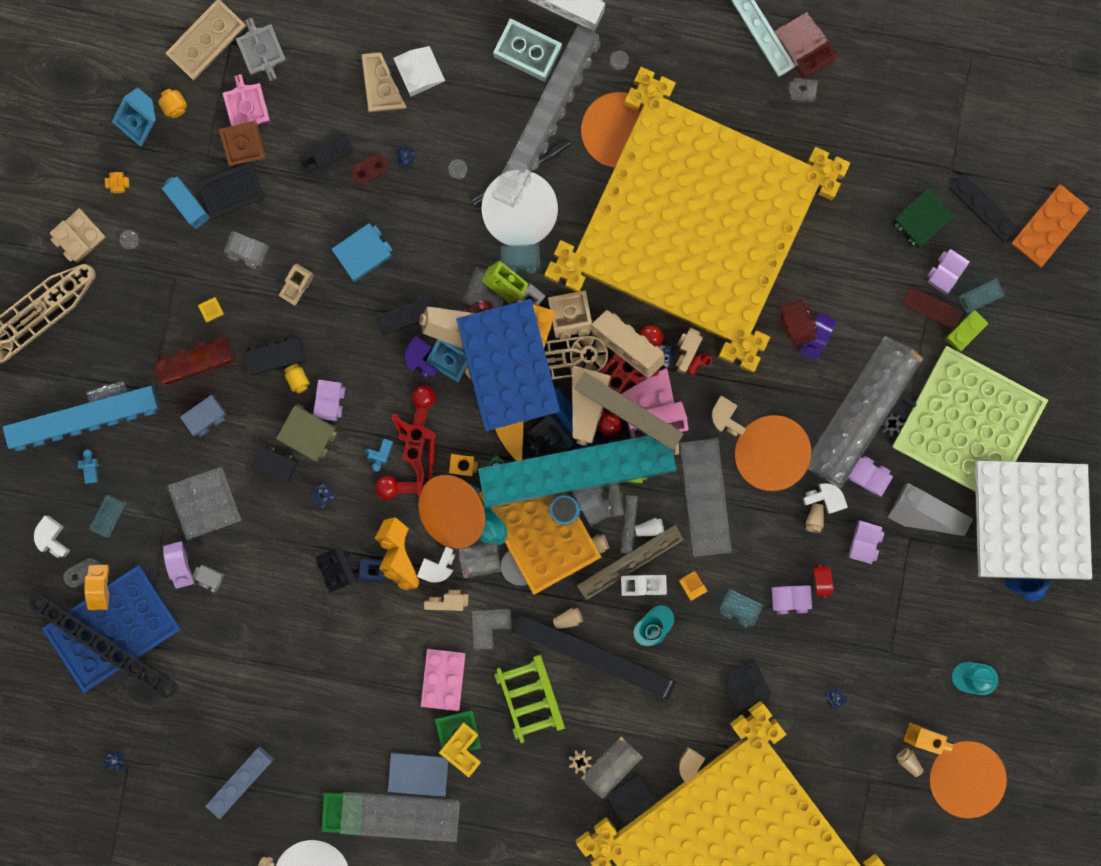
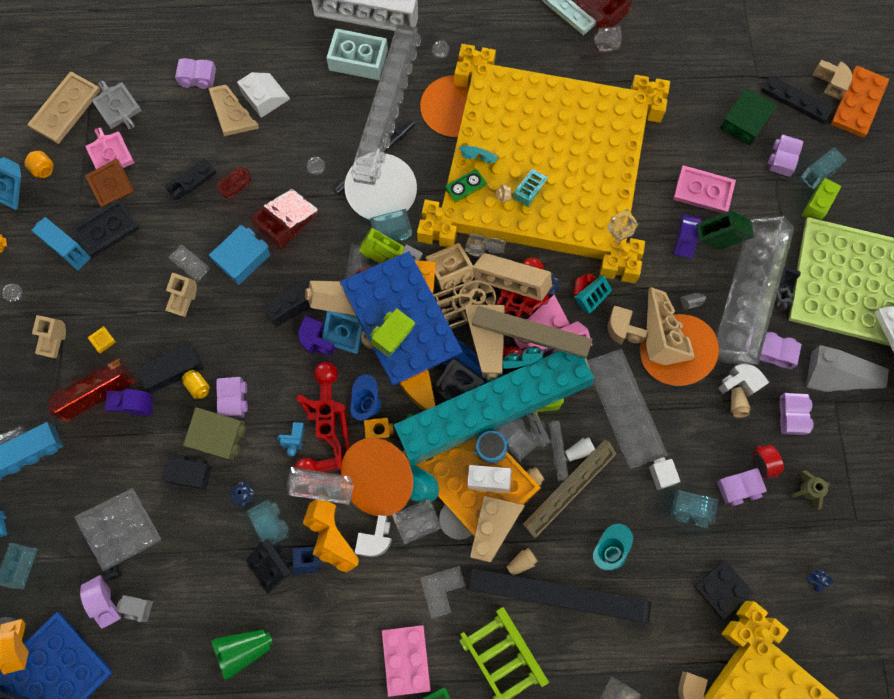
camera: 15 degrees left, 15 degrees down
sand blue brick [180,395,227,437] -> none
clear brick [224,231,269,269] -> none
dark blue plant [395,147,416,167] -> none
tan plate [424,590,469,611] -> none
white brick [621,575,667,596] -> none
tan plate [676,328,703,374] -> none
light orange panel [678,571,707,601] -> none
clear red brick [780,299,818,347] -> none
clear red plate [902,287,963,329] -> none
none -> tan brick [32,315,66,358]
none -> dark purple brick [105,389,154,416]
none -> clear plate [169,244,210,282]
none -> lavender brick [175,58,216,89]
none -> green cone [211,630,273,680]
none -> clear light blue brick [246,500,289,546]
none -> clear red slope [251,189,319,250]
none -> clear brick [286,467,354,504]
none -> blue piece [351,374,381,421]
none -> lime brick [370,308,415,358]
none -> tile [445,168,487,203]
none -> teal slope [459,145,499,164]
none -> clear plate [465,233,506,256]
none -> white brick [468,465,512,493]
none -> tan wing [470,496,525,563]
none -> tan plate [496,184,511,204]
none -> teal slope [503,346,544,369]
none -> teal slope [513,169,548,208]
none -> teal slope [574,275,612,314]
none -> clear brick [608,209,638,243]
none -> tan wedge [646,287,695,365]
none -> white brick [649,457,680,490]
none -> bright pink plate [673,165,736,214]
none -> light grey slope [680,293,707,310]
none -> dark green brick [696,210,755,250]
none -> olive brick [790,470,831,510]
none -> tan brick [813,60,852,100]

